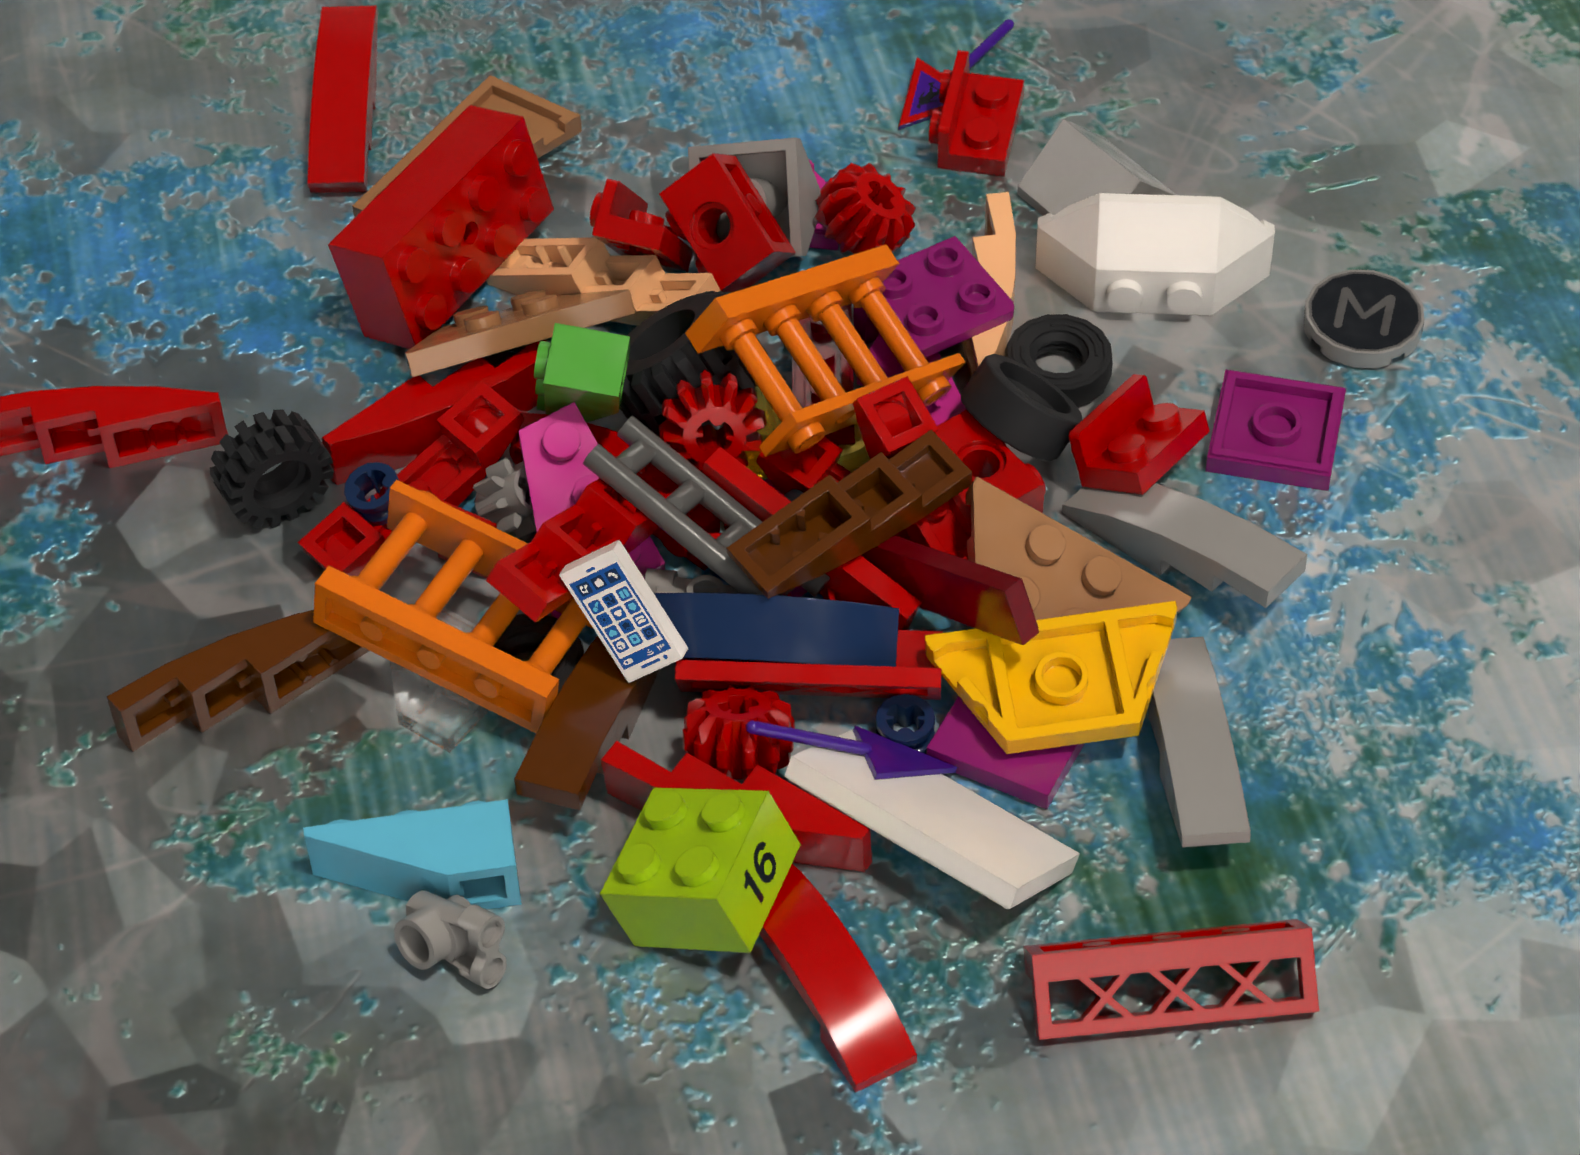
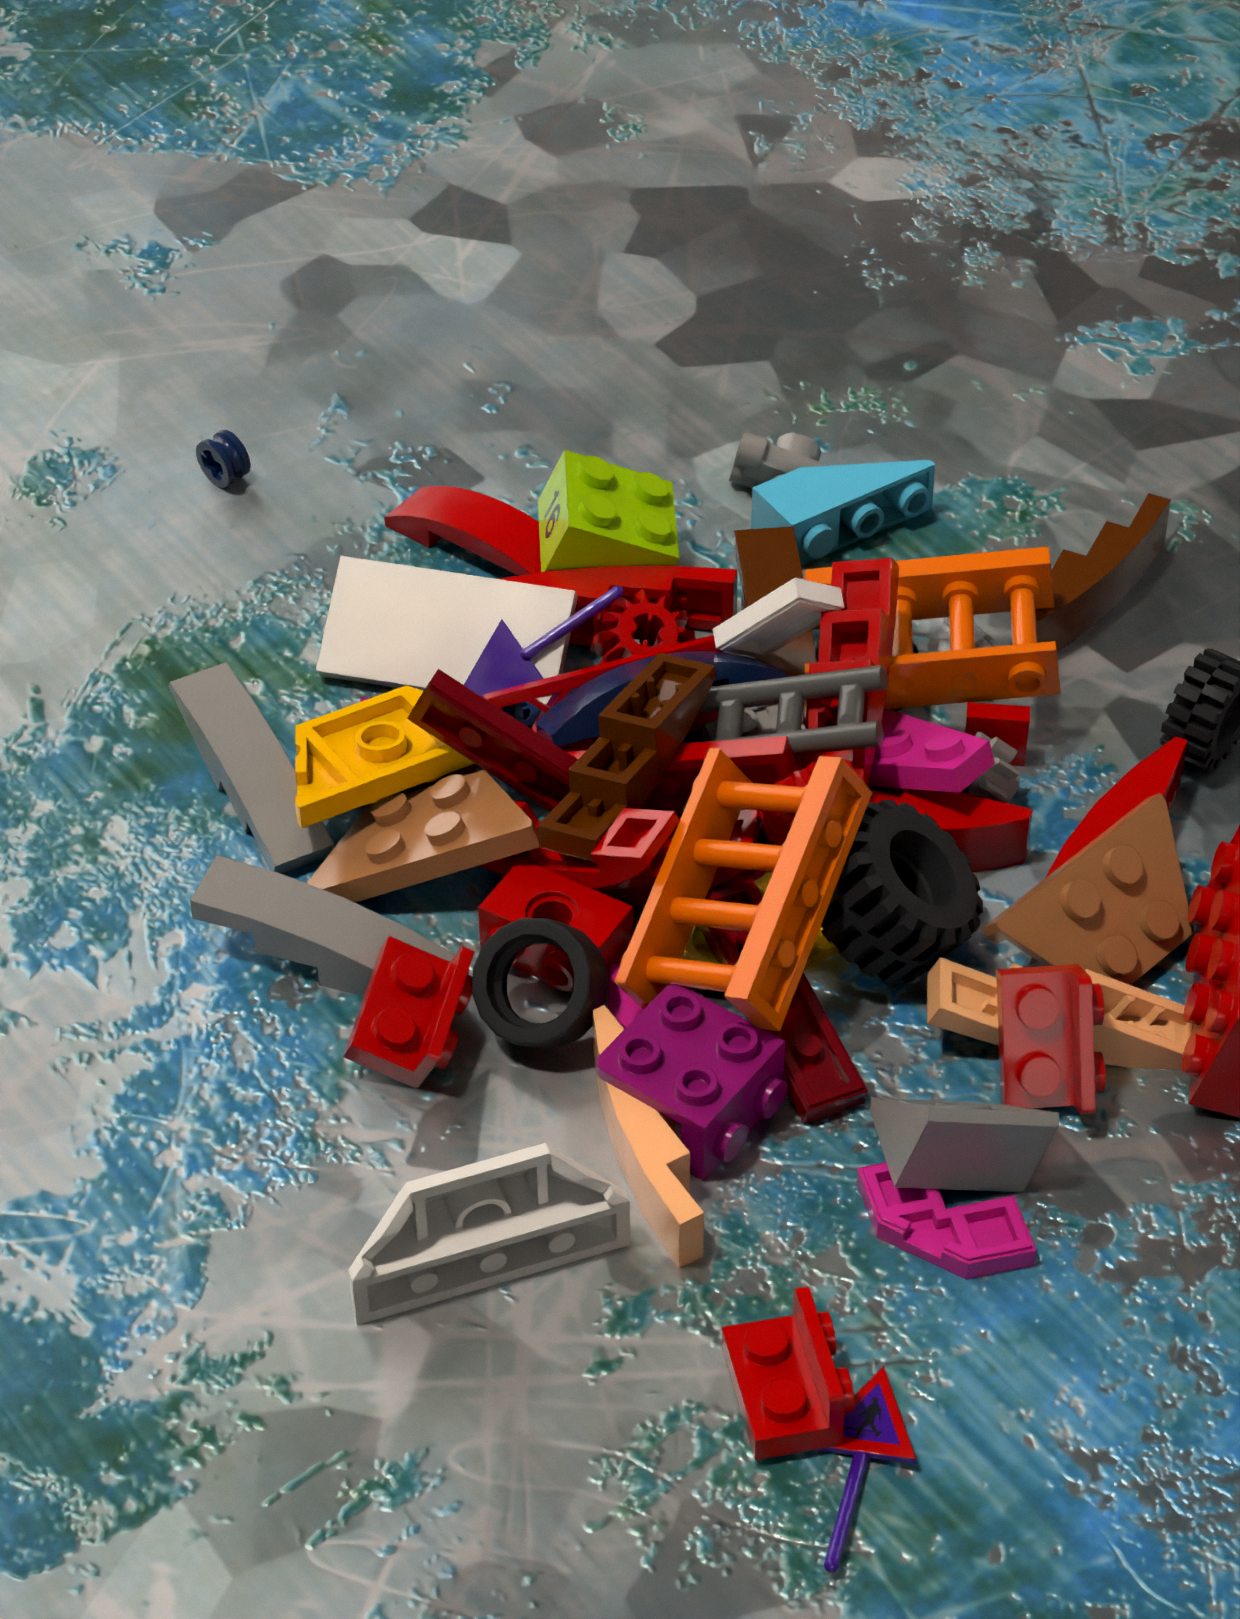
camera: 155 degrees right, 5 degrees down
red slope [297,380,524,576] -> none
dark blue bush [344,462,399,526] -> none
bright green slope [534,323,630,423] -> none
red brick [659,153,796,292] -> none
red gear [815,163,916,254] -> none
black tyre [1005,314,1113,408] -> none
light grey slope [1017,119,1176,216] -> none
fence [1023,919,1319,1040] -> none
magenta tile [1205,369,1346,491] -> none
tile [1304,270,1425,368] -> none

